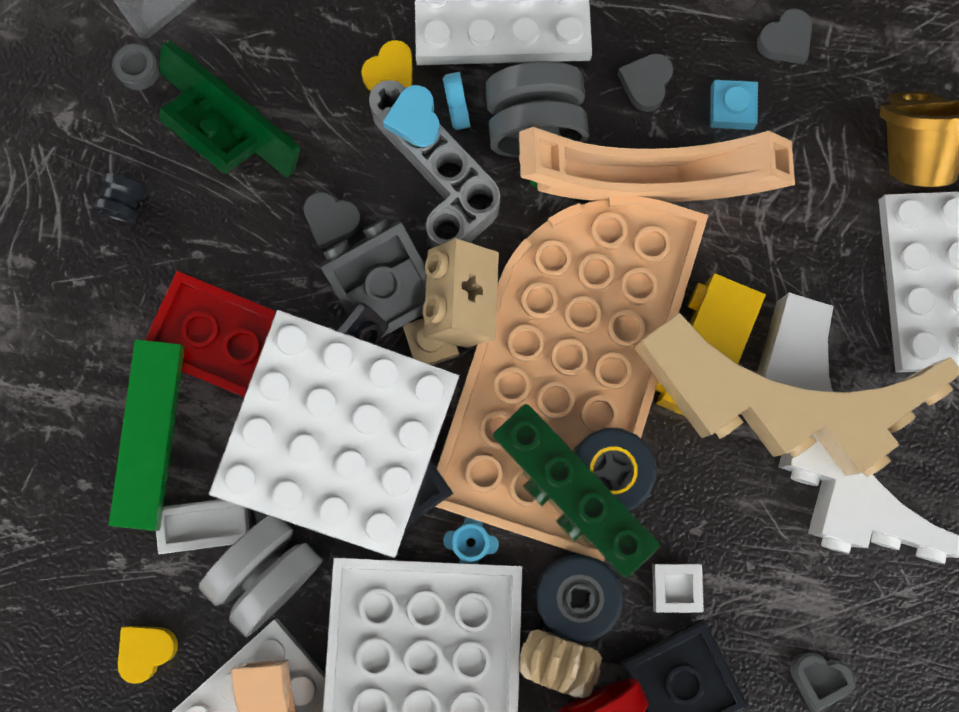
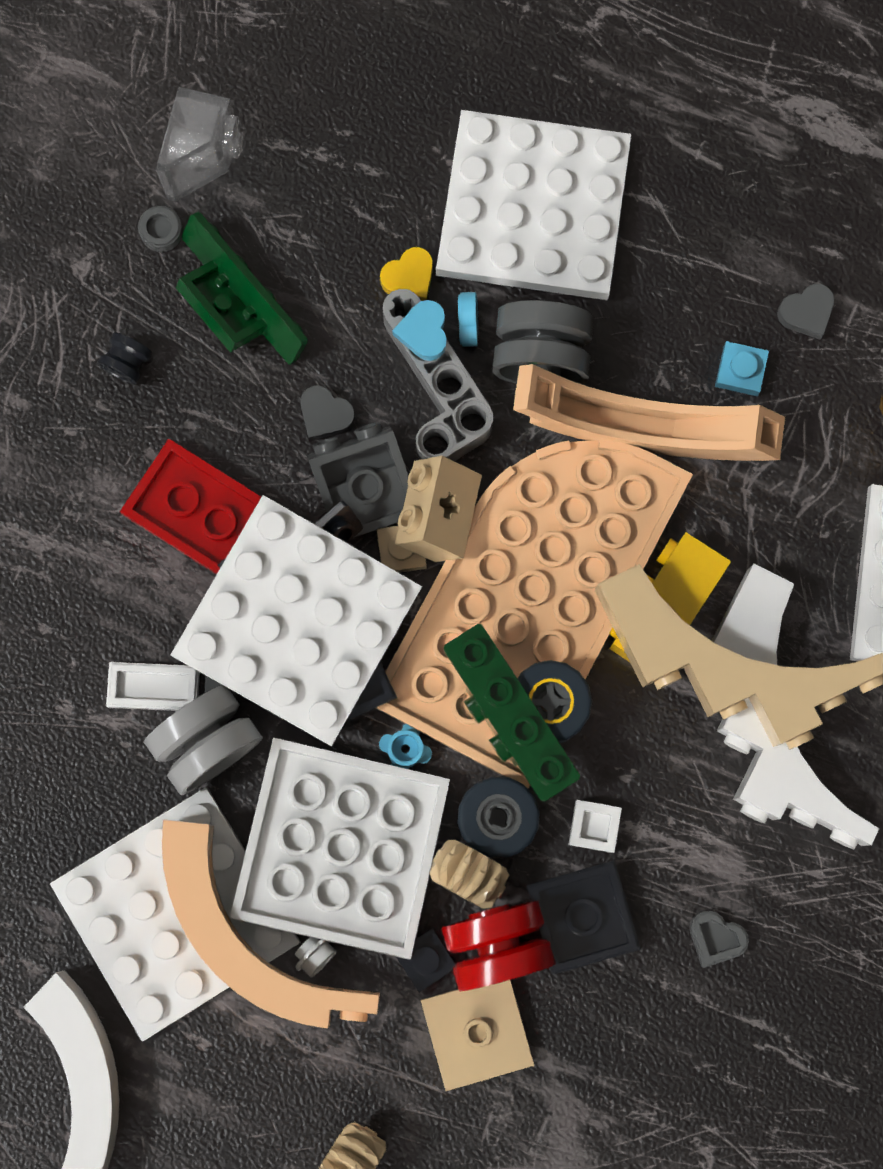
camera: 10 degrees right, 0 degrees up
green tile [109,339,185,531] -> none
yellow tile [118,626,178,684] -> none
dark grey tile [617,54,673,112] -> none

